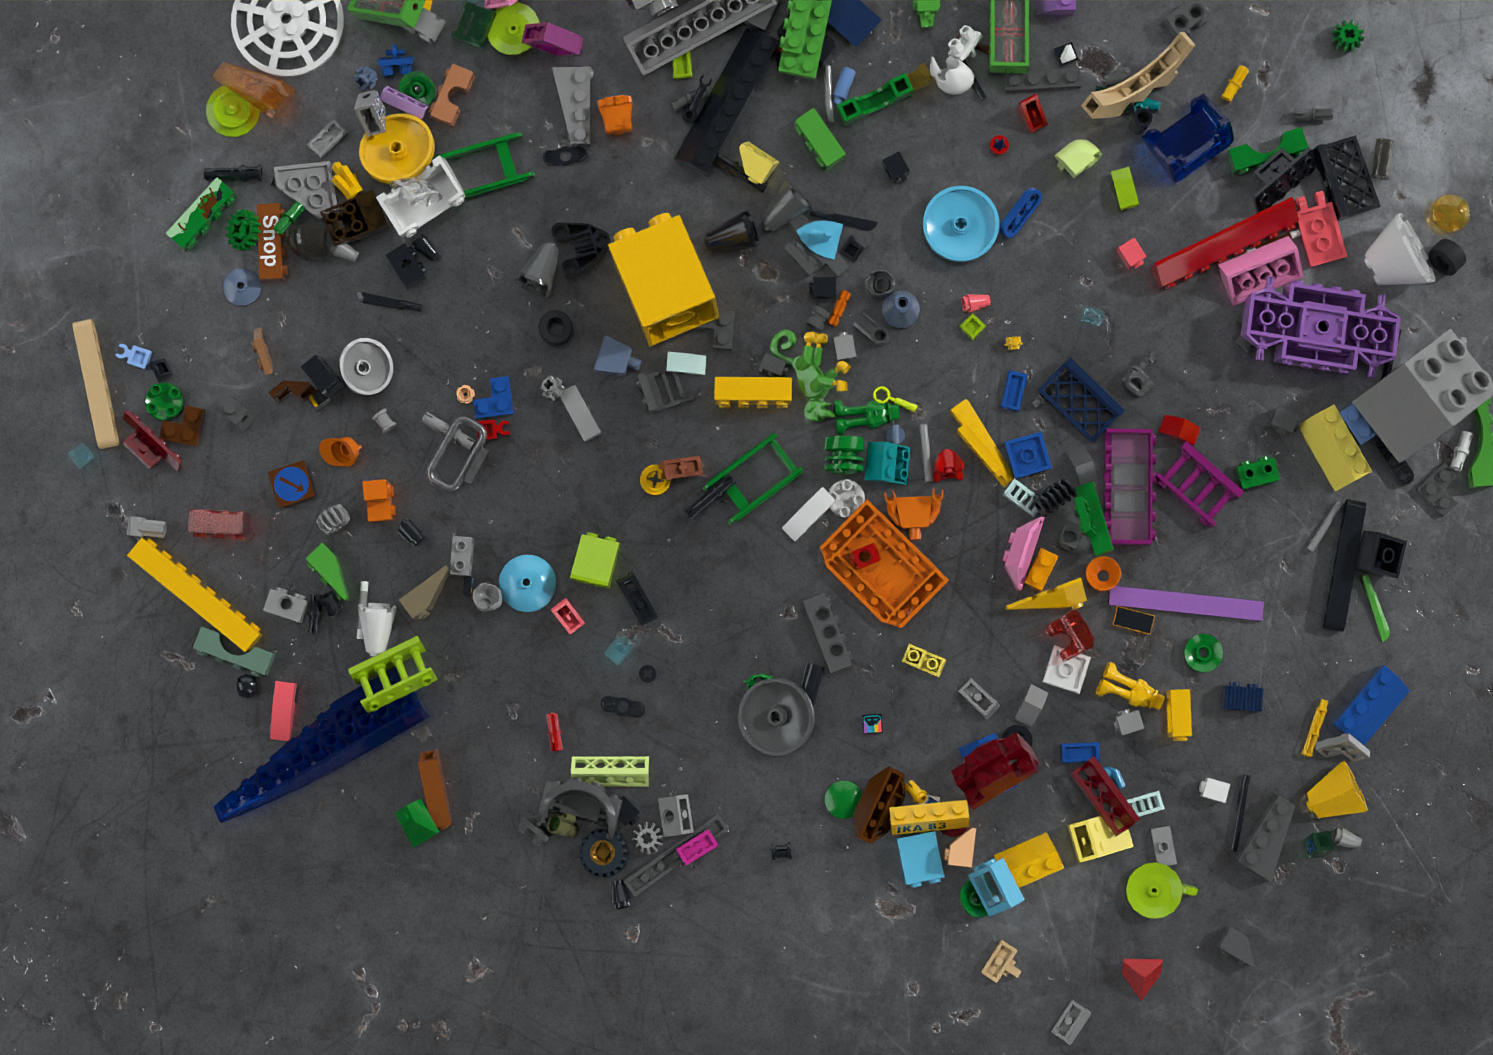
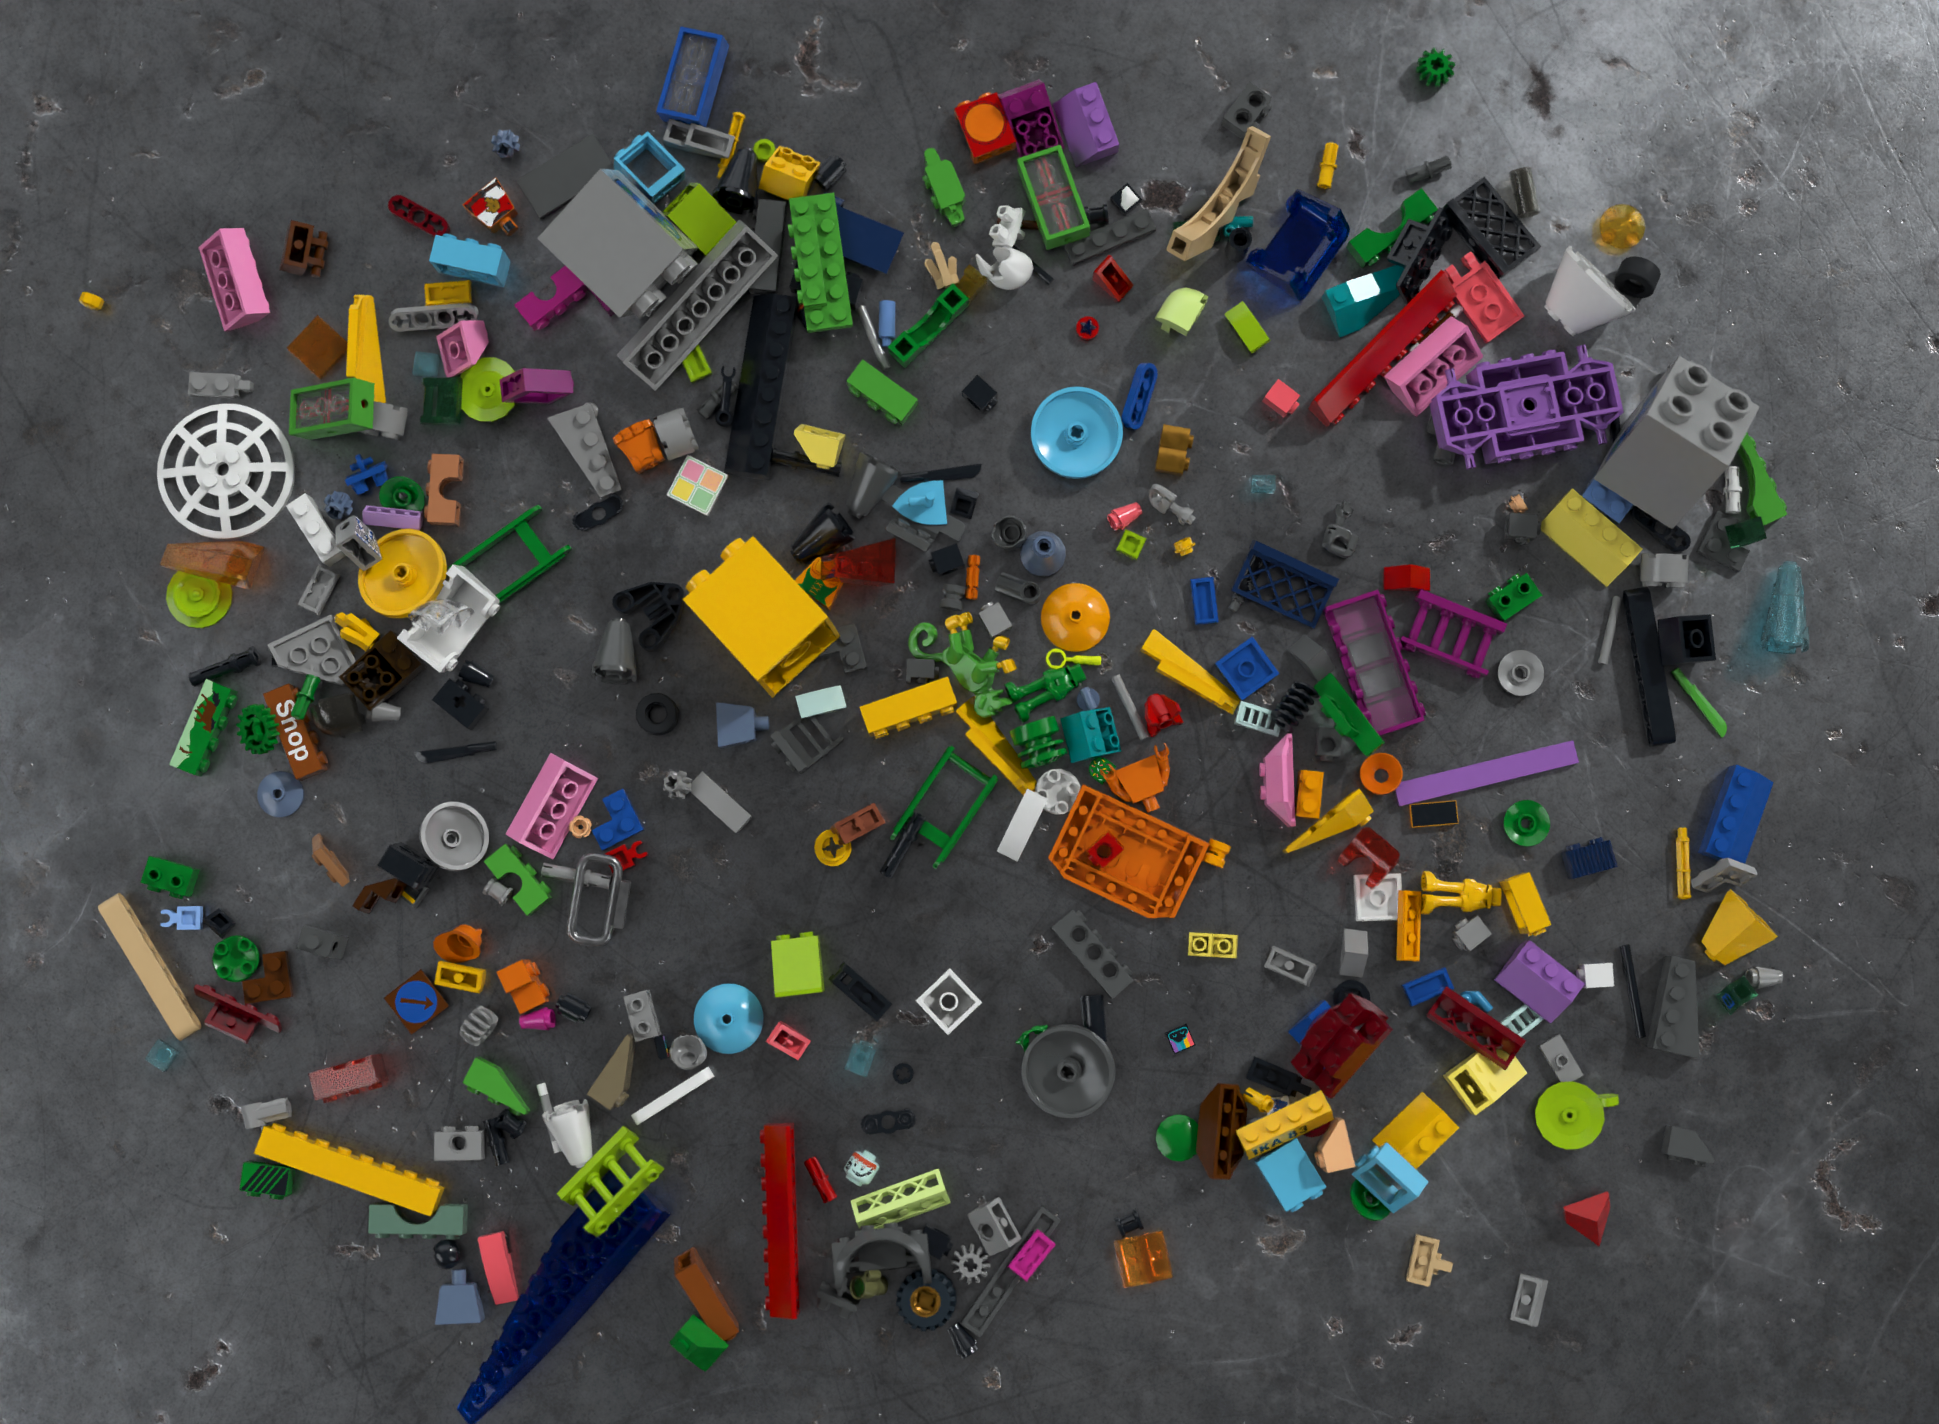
camera: 20 degrees left, 0 degrees up
none -> green brick [140,856,200,899]
none -> brick [239,1160,296,1200]
none -> white arch [286,493,346,567]
none -> yellow brick [434,961,486,994]
none -> sand blue torso [435,1269,485,1325]
none -> bright green arch [484,844,552,916]
none -> bright pink slope [506,753,598,859]
none -> dark pink cone [519,1007,556,1031]
none -> white beam [631,1066,714,1125]
none -> light grey brick [653,407,699,461]
none -> tile [667,455,729,517]
none -> red slope [760,1123,800,1319]
none -> torso [795,552,846,610]
none -> clear red wedge [821,538,896,586]
none -> light aqua head [844,1150,879,1187]
none -> white brick [916,968,982,1035]
none -> tan rock [924,242,959,290]
none -> yellow wedge [955,696,1037,796]
none -> light orange dish [1041,583,1110,652]
none -> black bush [1084,204,1109,225]
none -> green tile [1089,757,1116,785]
none -> clear orange slope [1113,1230,1173,1288]
none -> light grey piece [1149,484,1196,526]
none -> pearl gold brick [1155,424,1194,476]
none -> light orange wheel [1202,838,1231,869]
none -> black hinge [1245,1056,1312,1097]
none -> teal wedge [1322,265,1405,338]
none -> light orange tile [1396,890,1421,961]
none -> medium lavender slope [1494,940,1585,1023]
none -> light grey dish [1497,650,1544,696]
none -> light nougat plate [1508,494,1528,513]
none -> light grey brick [1640,553,1689,588]
none -> clear green brick [1725,516,1767,548]
none -> clear light blue cone [1761,561,1810,654]

